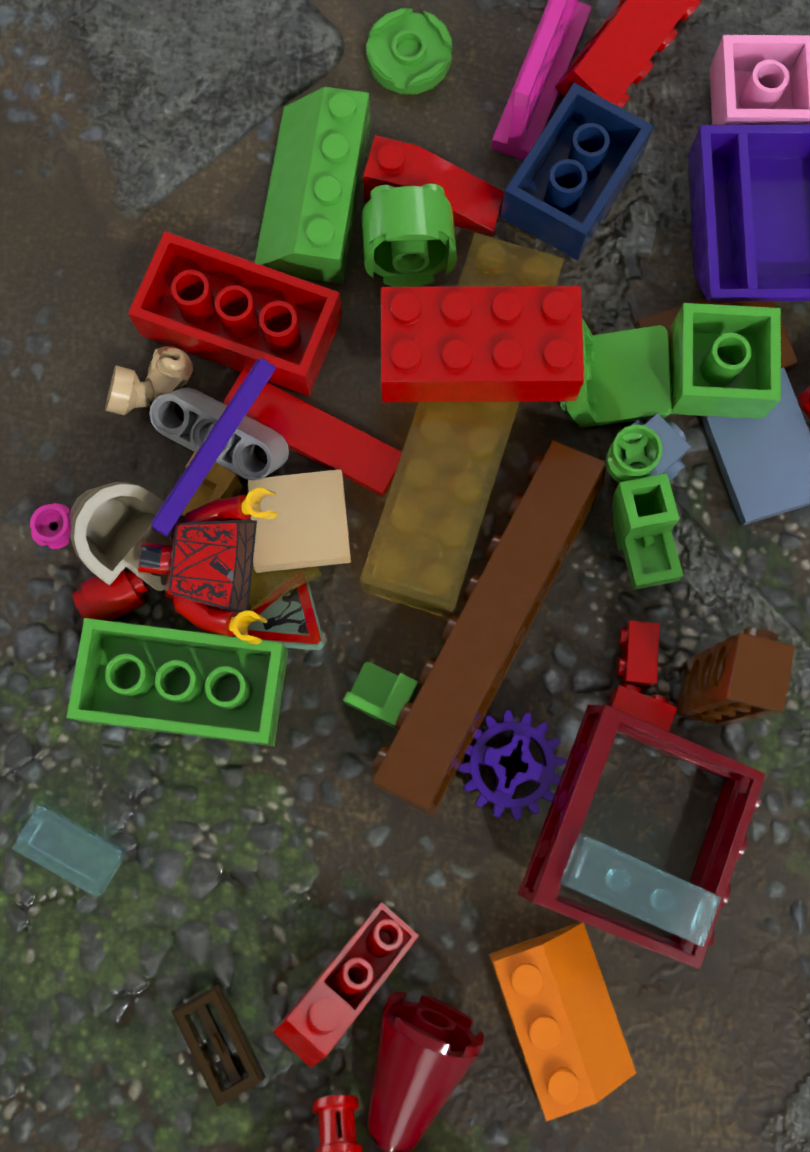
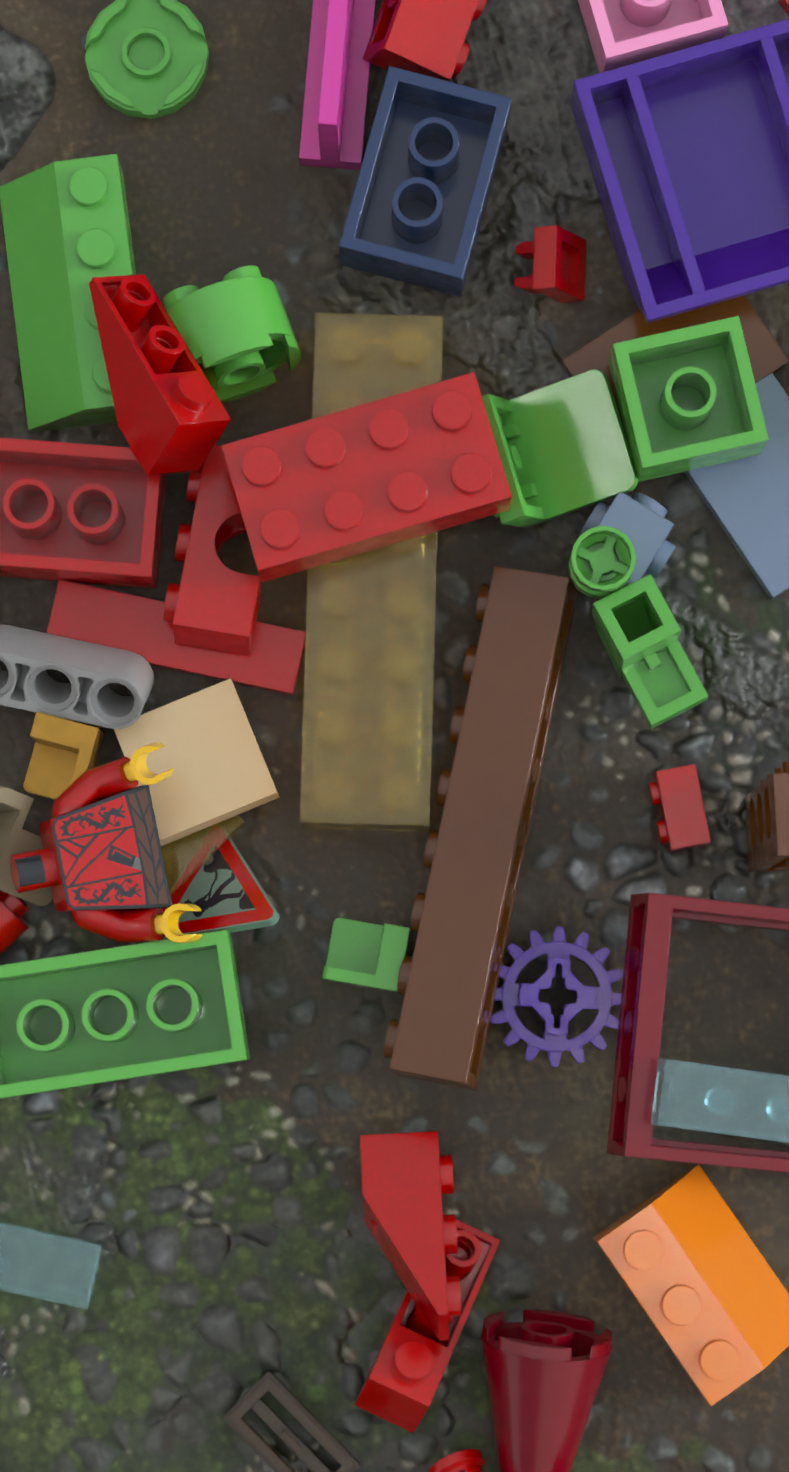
camera: 15 degrees left, 5 degrees up
dark purple tile [150,358,277,537] -> none
red slope [363,135,504,235] -> none
red piece [608,683,677,732] -> none
none -> red slope [89,274,231,475]
none -> red arch [163,445,261,656]
none -> red slope [360,1131,461,1341]
none -> red tile [514,225,586,303]

